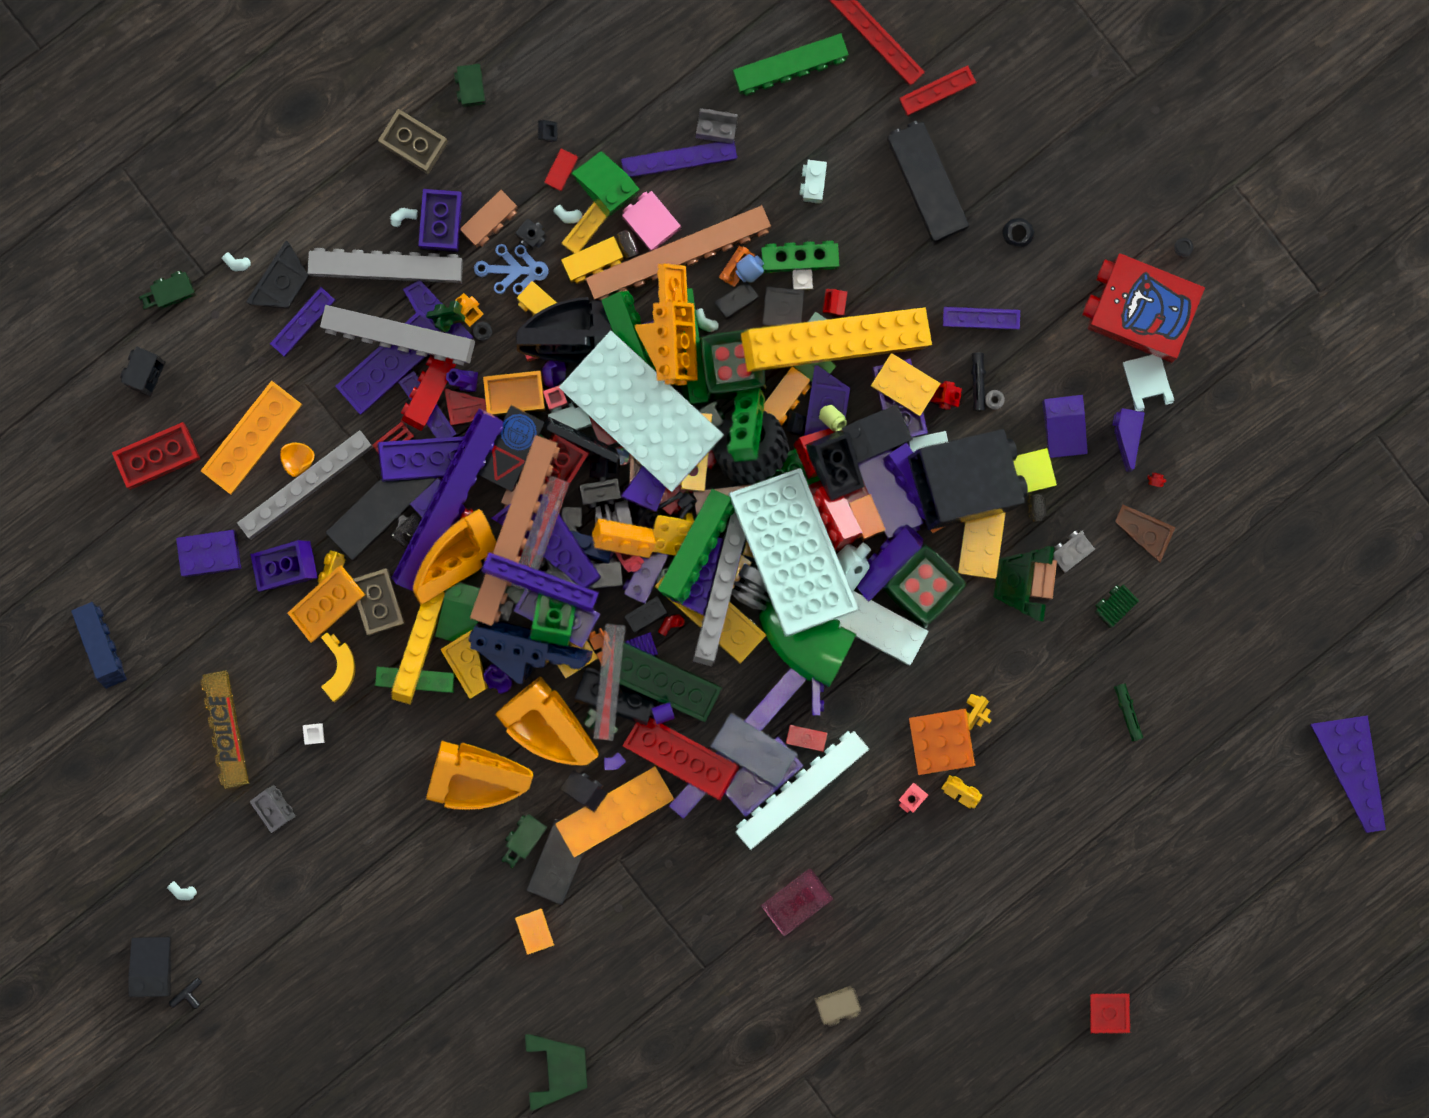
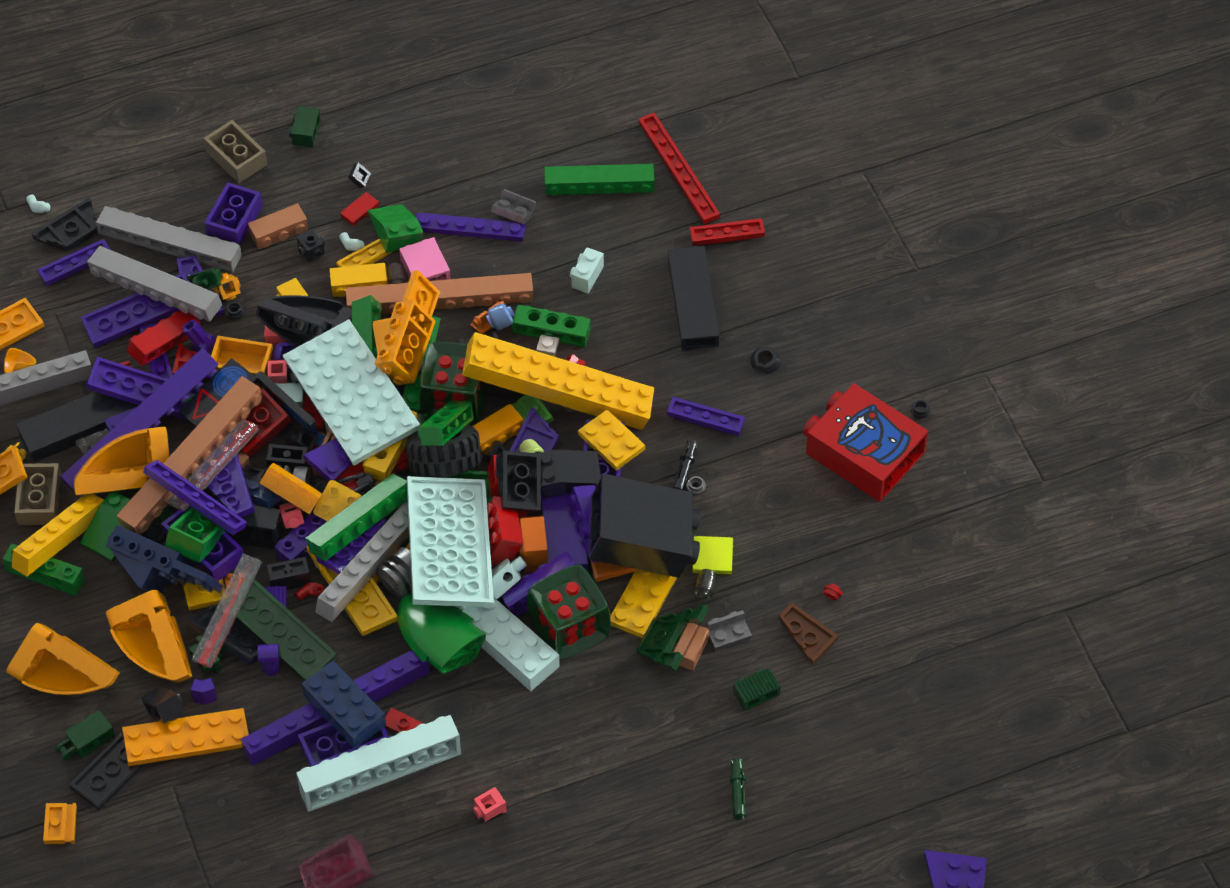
camera: 20 degrees right, 30 degrees down
light aqua arm [390,208,418,227] -> none
yellow wing [440,630,487,699] -> none
medium blue plant [474,244,549,295] -> none
dark purple hair [484,664,513,693] -> none
red plate [623,718,739,800] -> none
plate [812,677,824,716] -> none
orange plate [909,709,975,775] -> none
red brick [930,381,962,410] -> none
yellow hinge [941,775,982,809] -> none
yellow hips [966,694,992,731] -> none
dark purple slope [1042,395,1087,458] -> none
dark purple slope [1112,408,1145,472] -> none
light aqua flag [1123,355,1174,412] -> none

